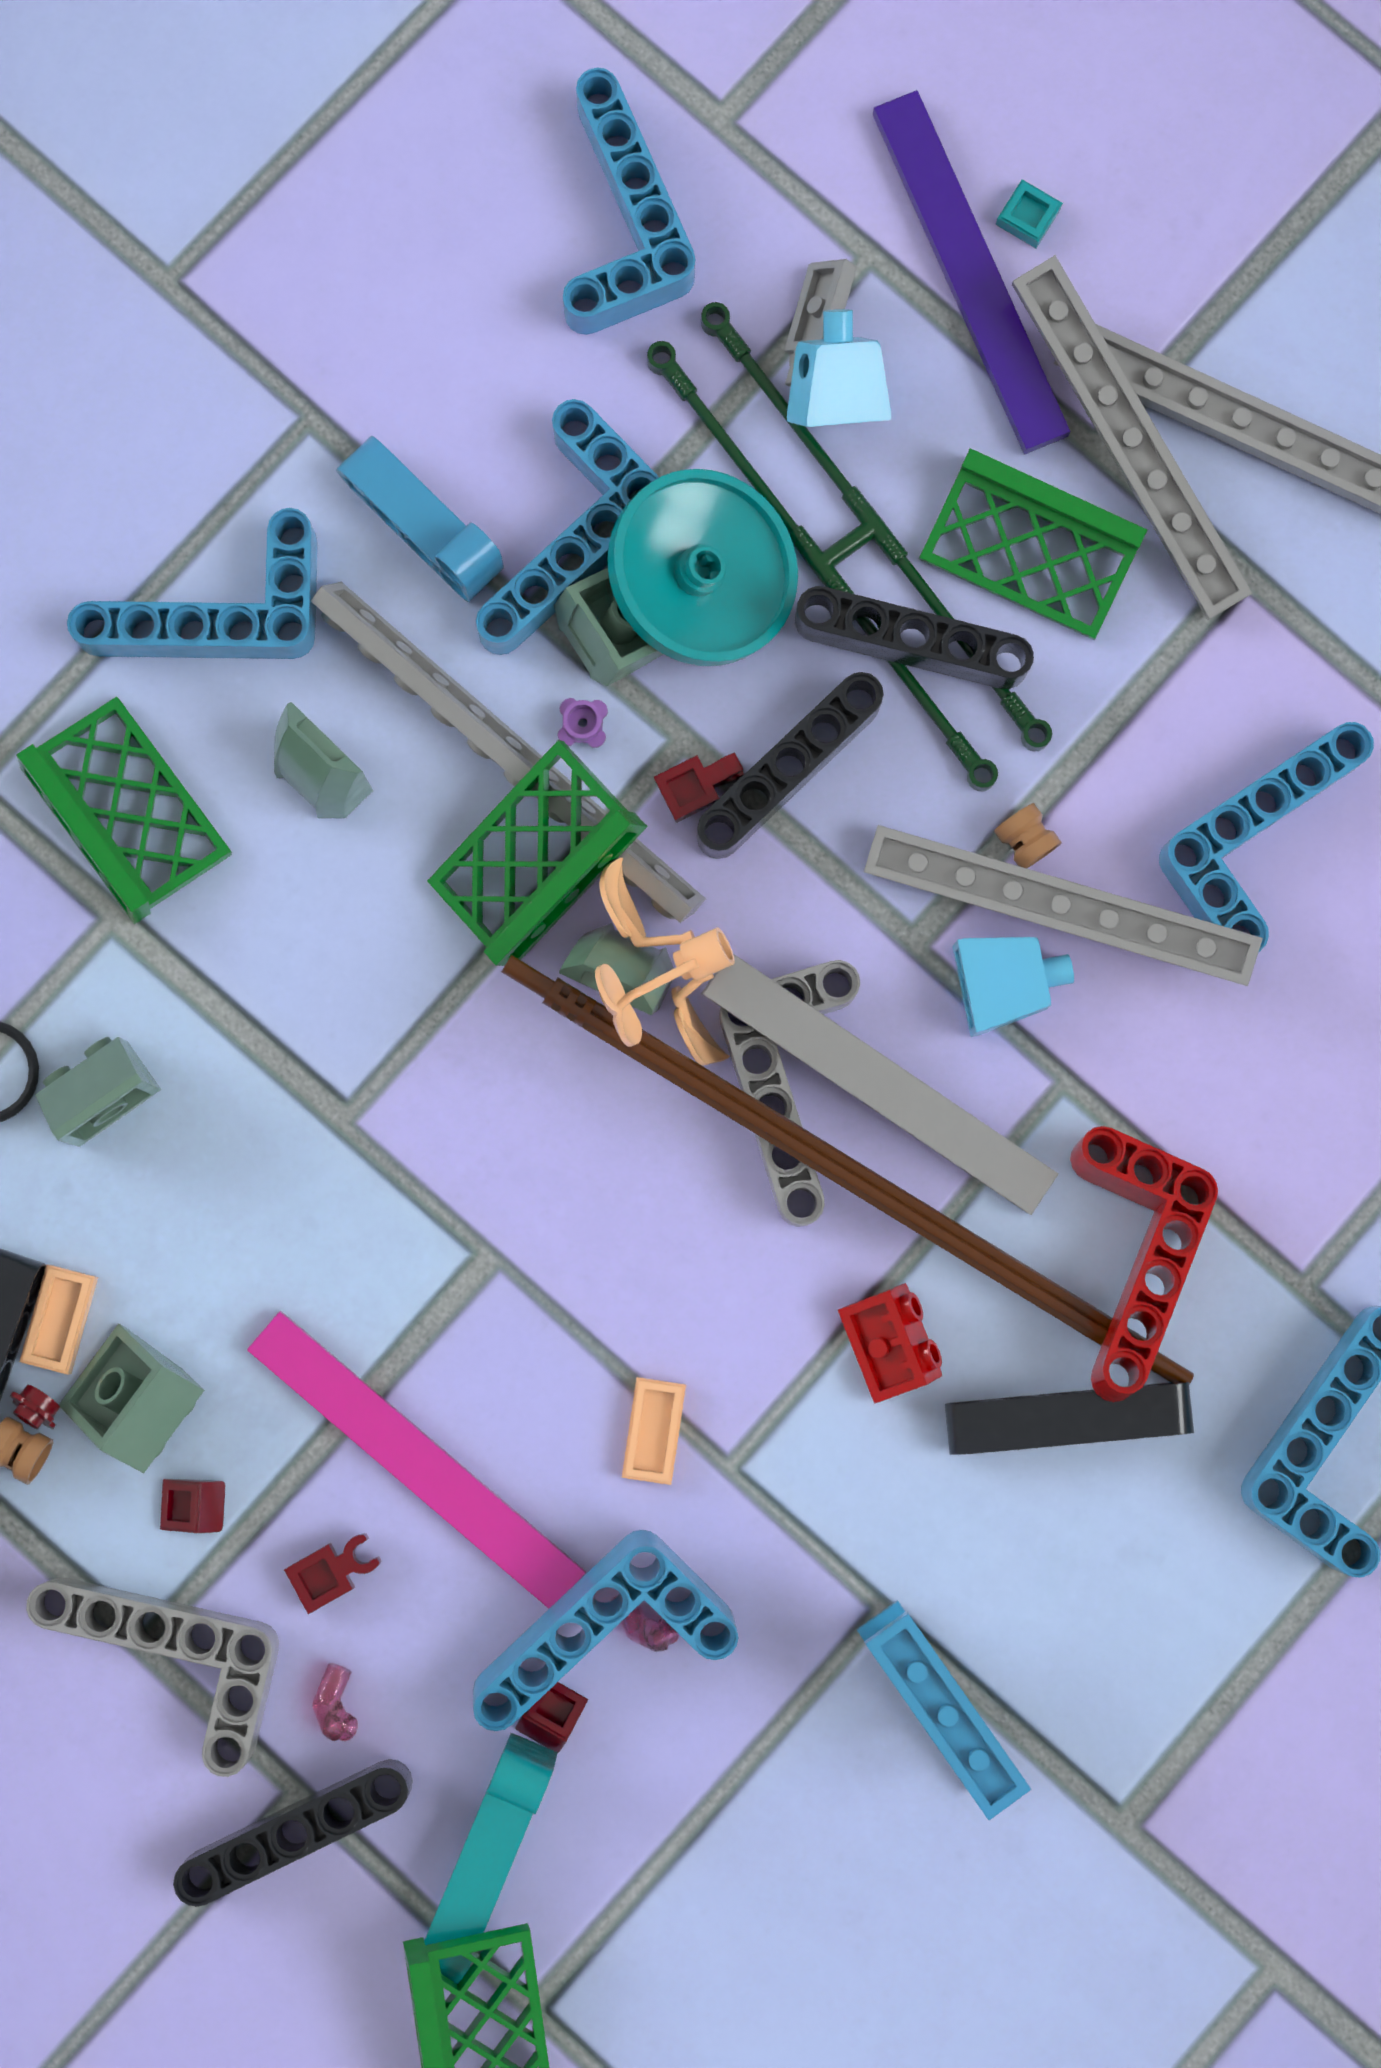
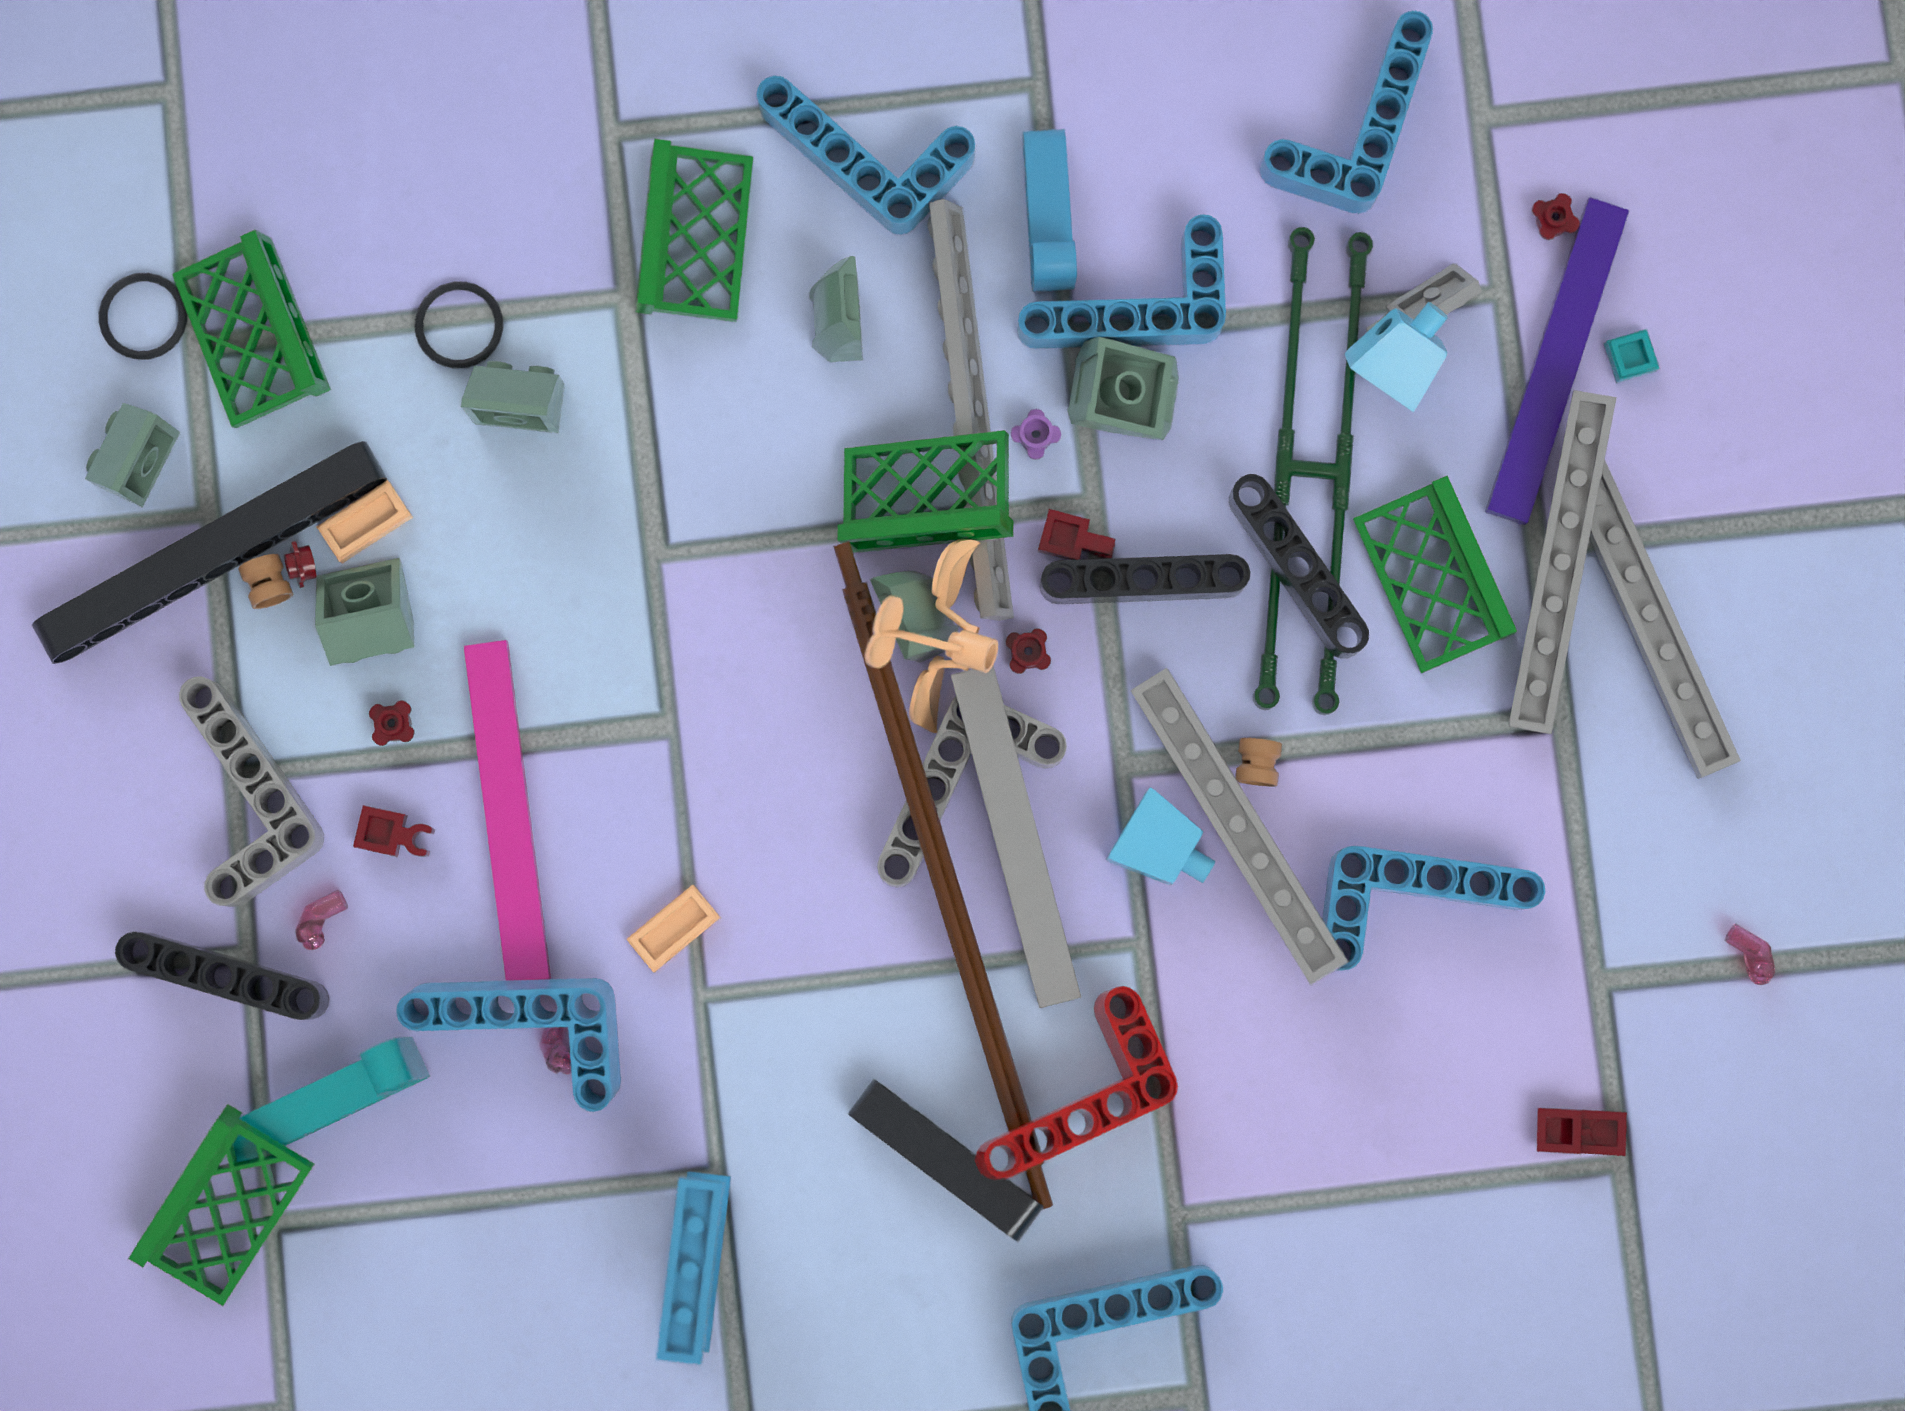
camera: 45 degrees right, 0 degrees up
dark red slope [160,1479,225,1533] -> none
dark red slope [515,1682,589,1753] -> none
teal dish [608,469,798,666] -> none
red bracket [838,1283,942,1404] -> none
none -> dark red plate [369,700,415,746]
none -> dark red plate [1006,628,1051,674]
none -> dark red plate [1531,193,1580,240]

